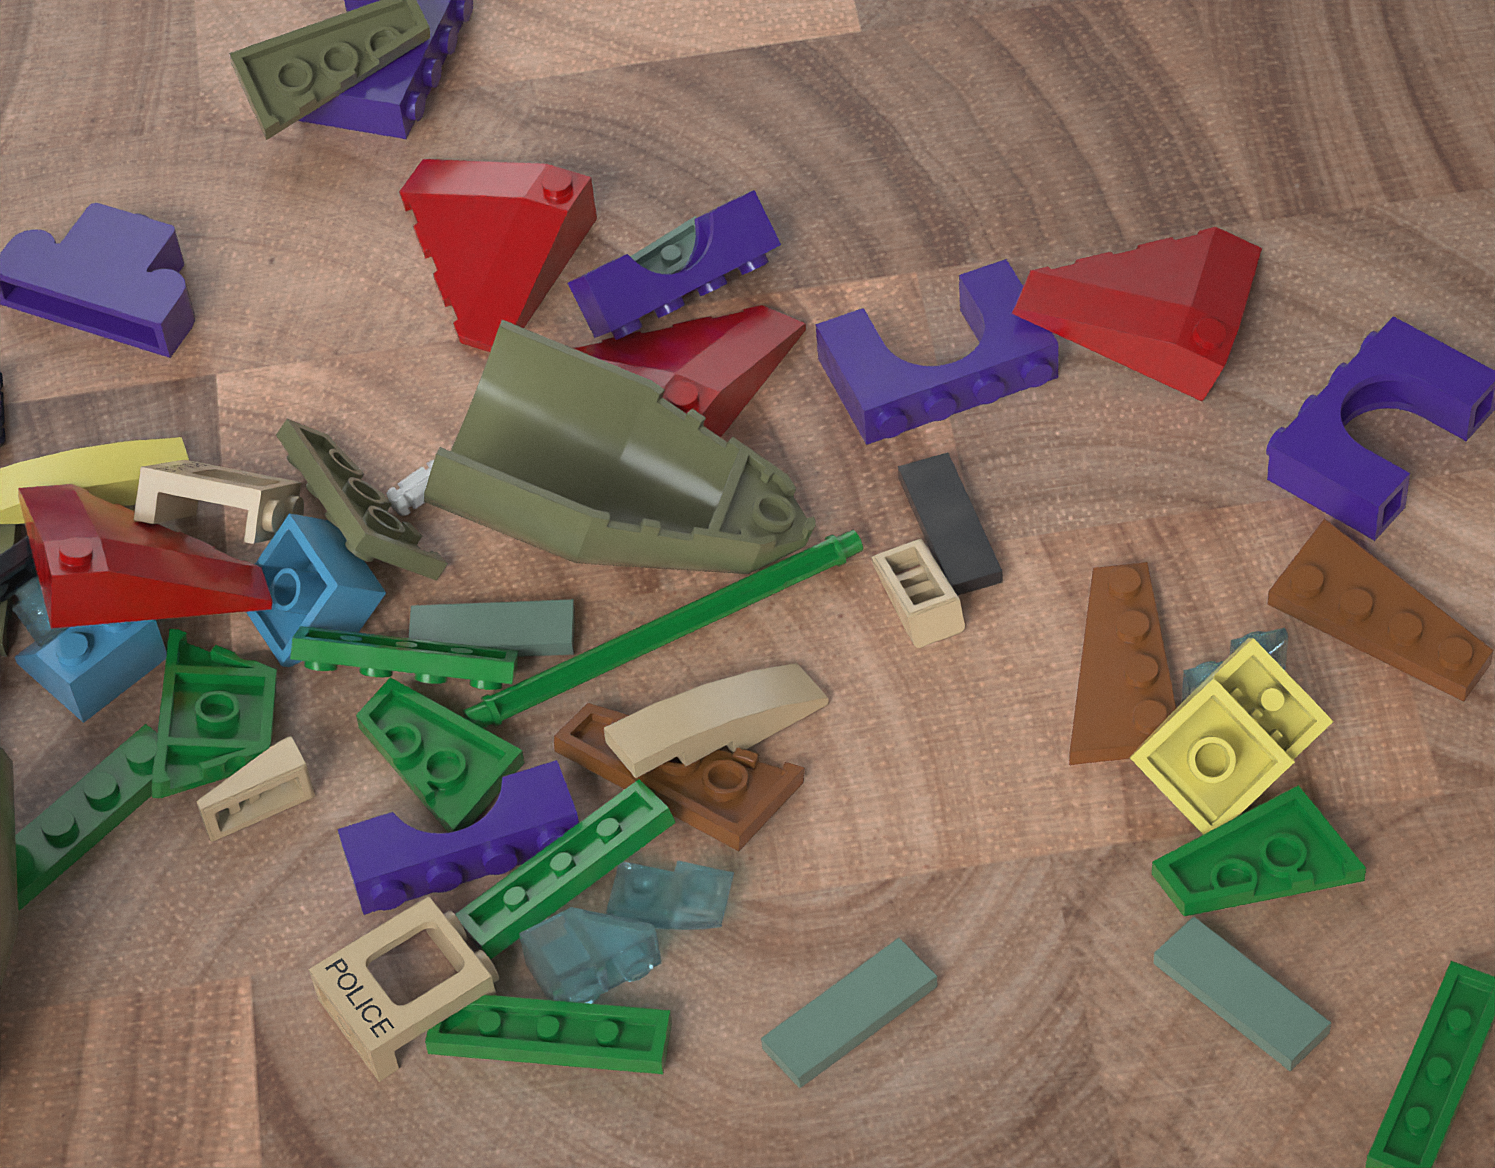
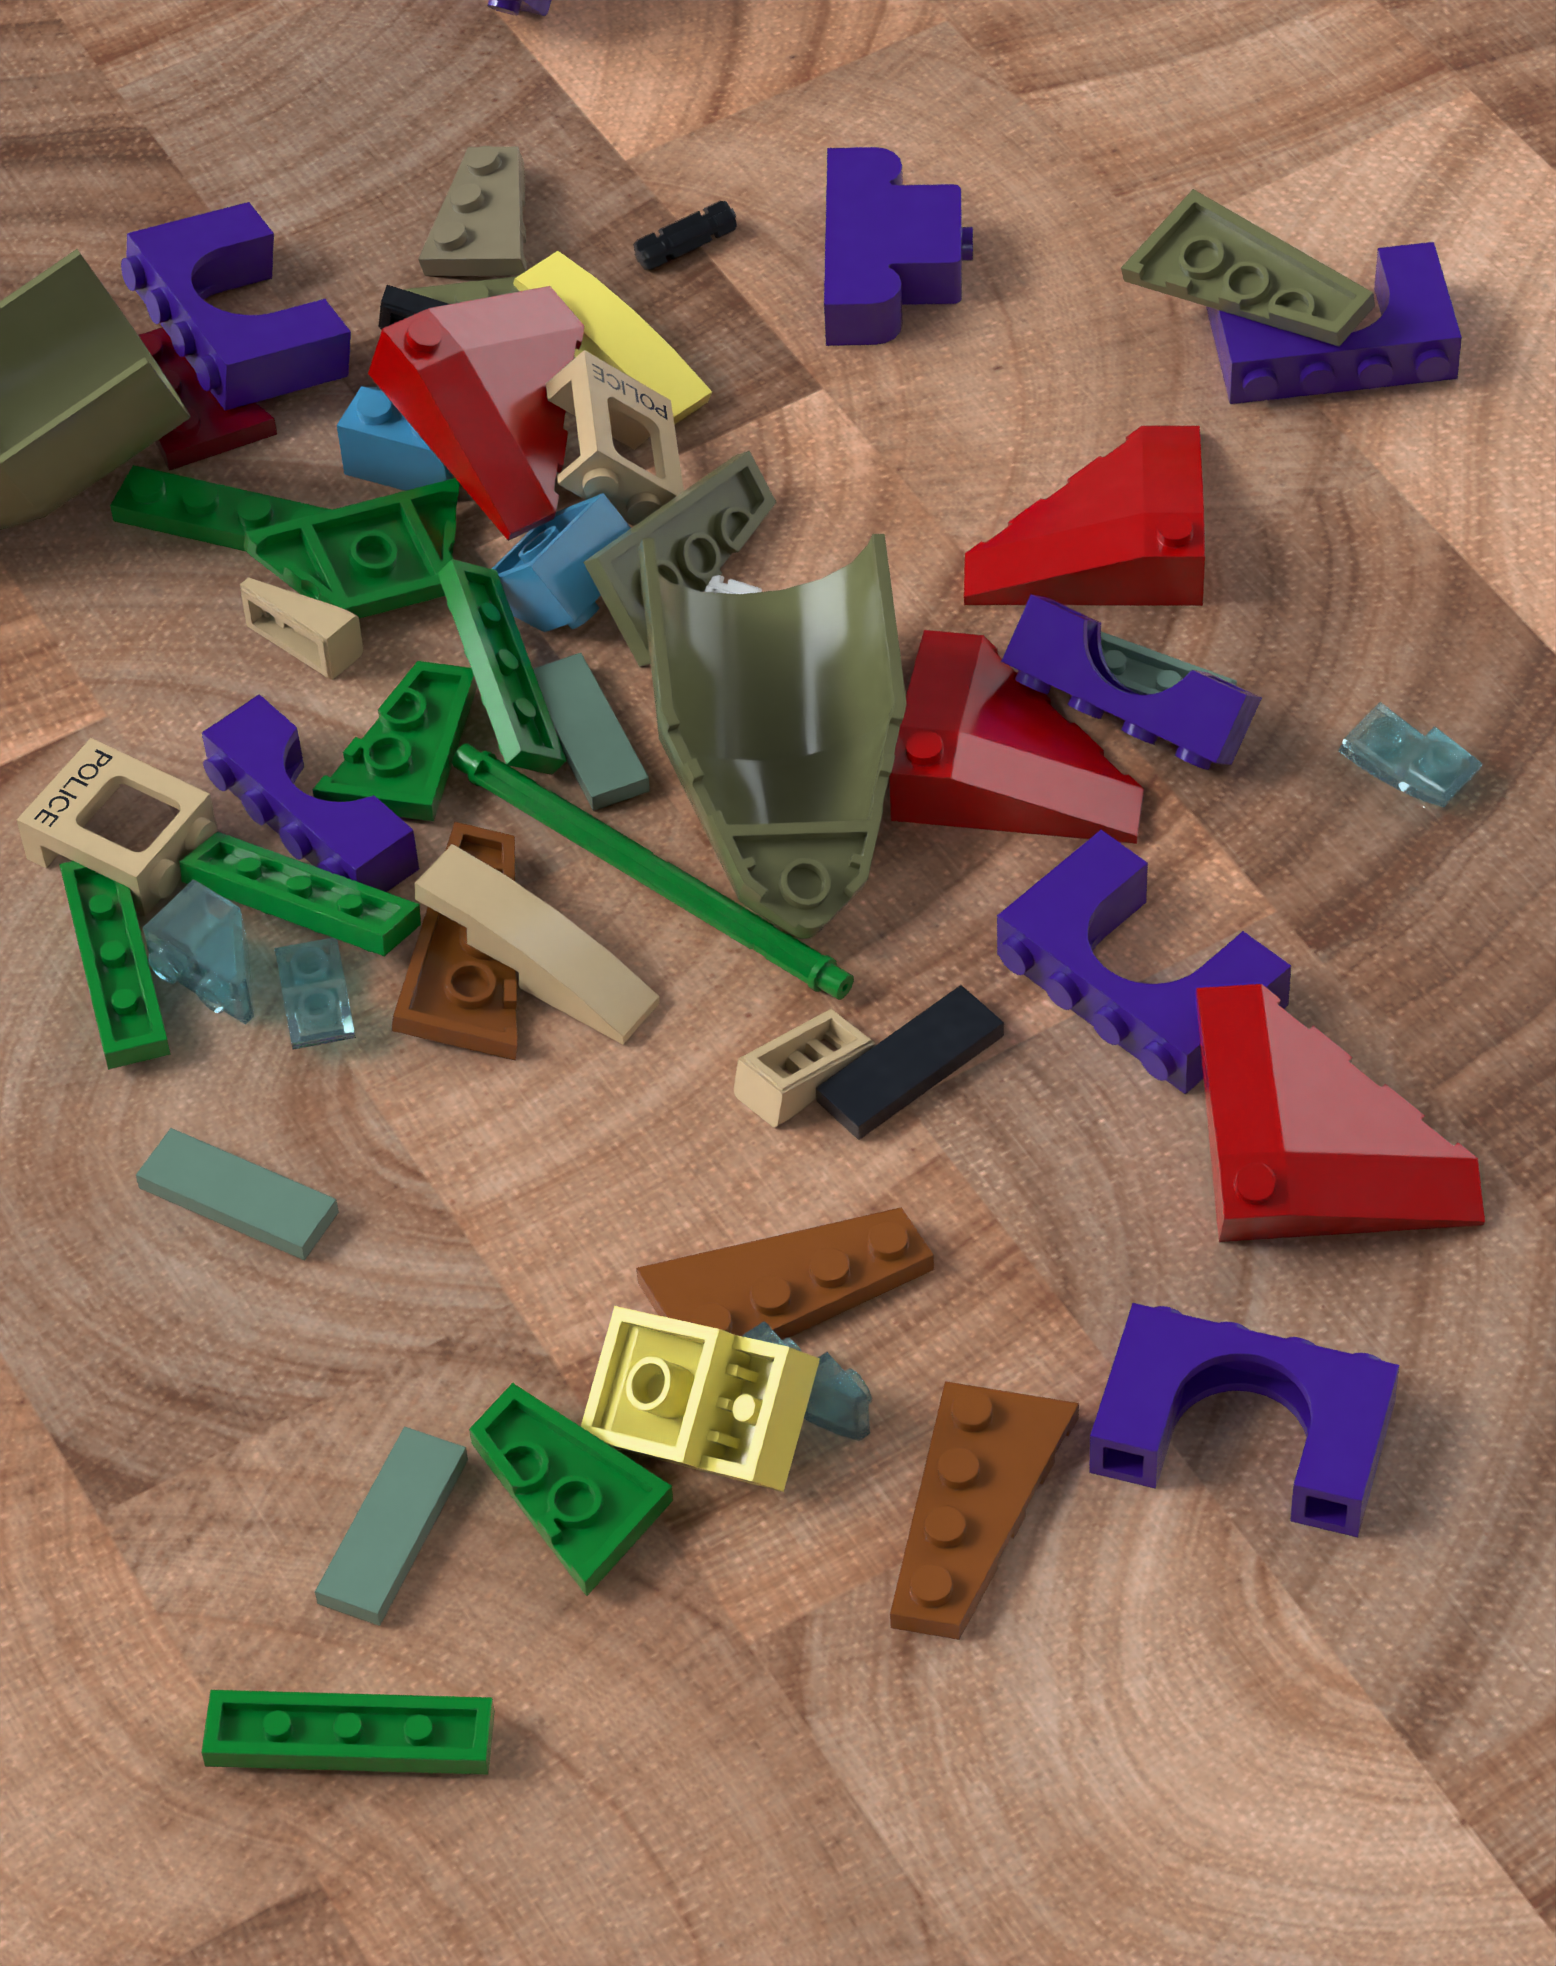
camera: 65 degrees right, 0 degrees up
none -> clear light blue slope [1338,702,1483,807]

